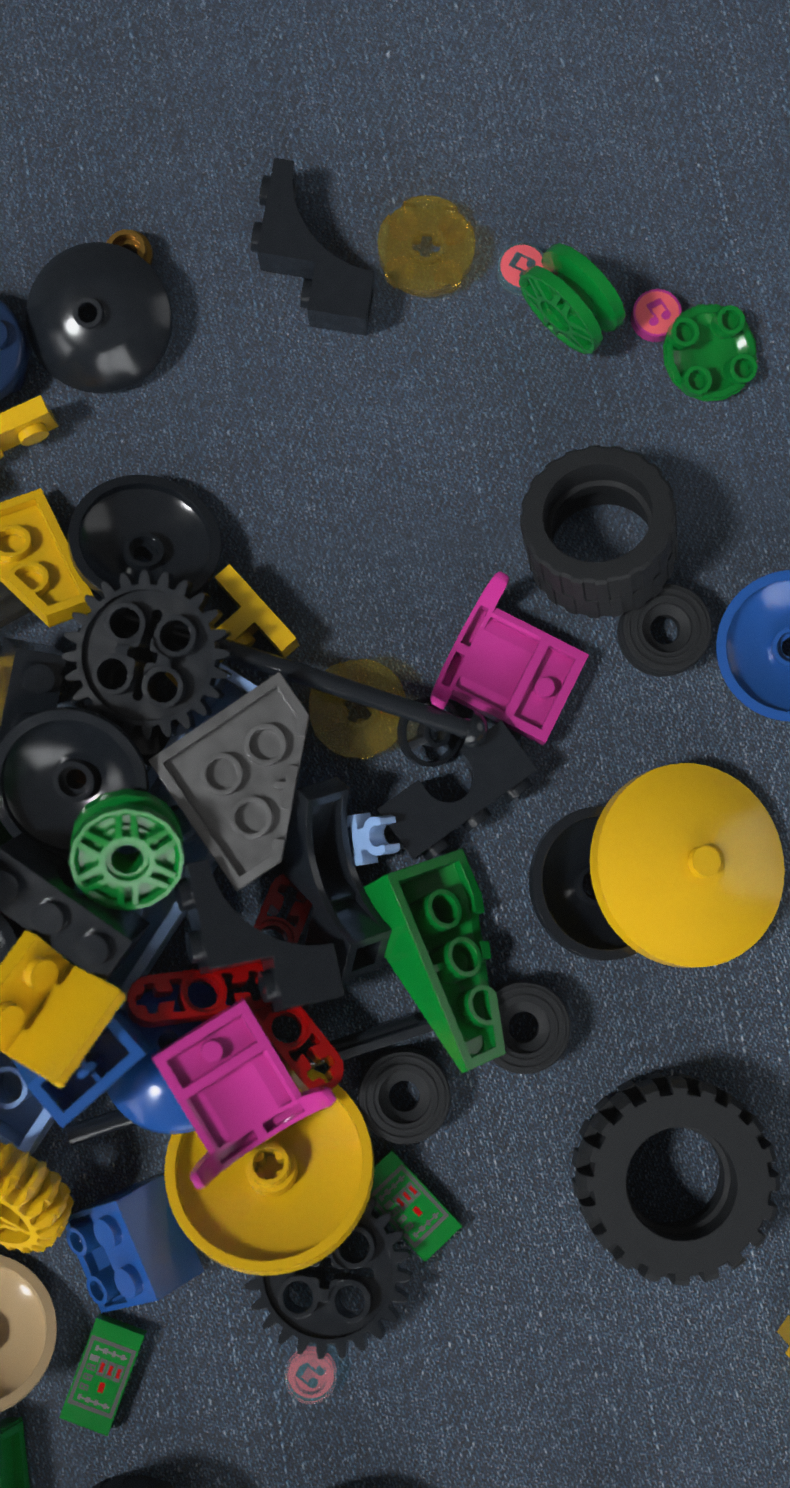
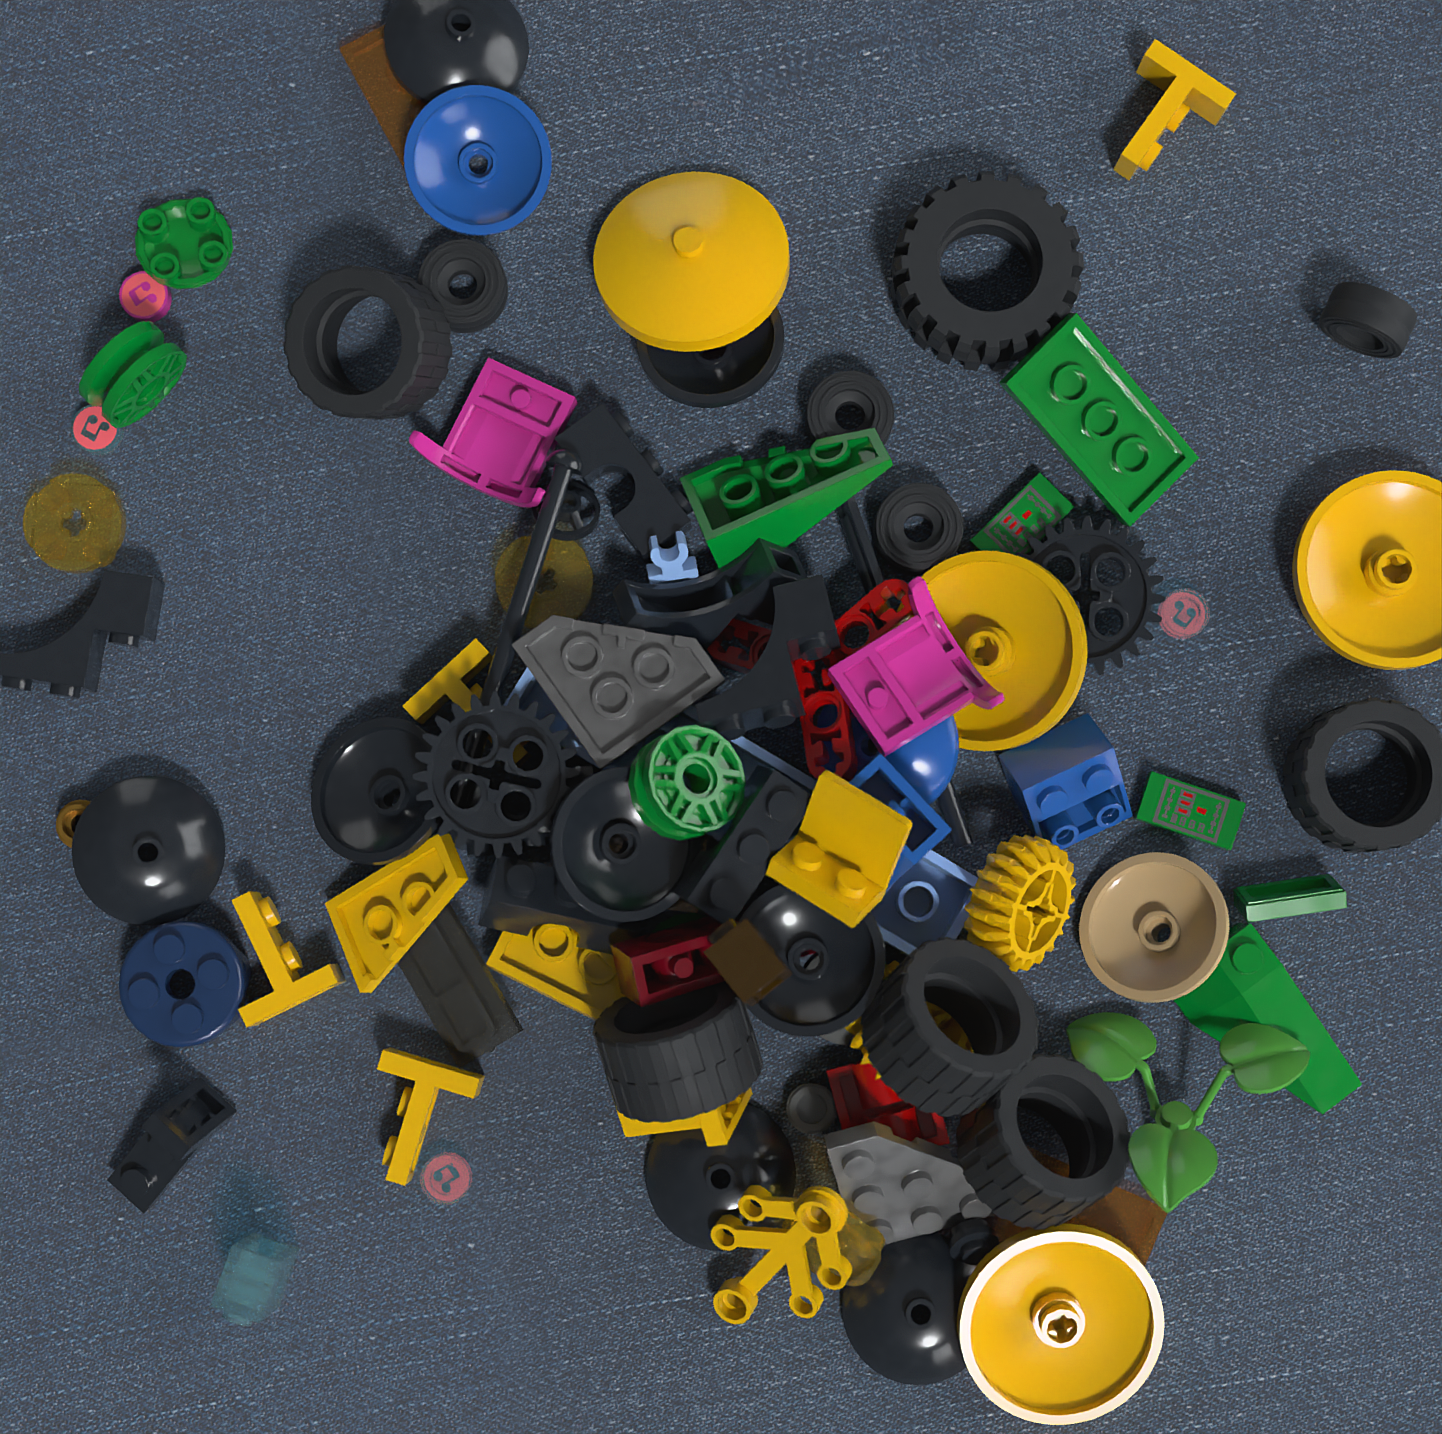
camera: 85 degrees left, 0 degrees up
none -> green plate [999,313,1199,527]

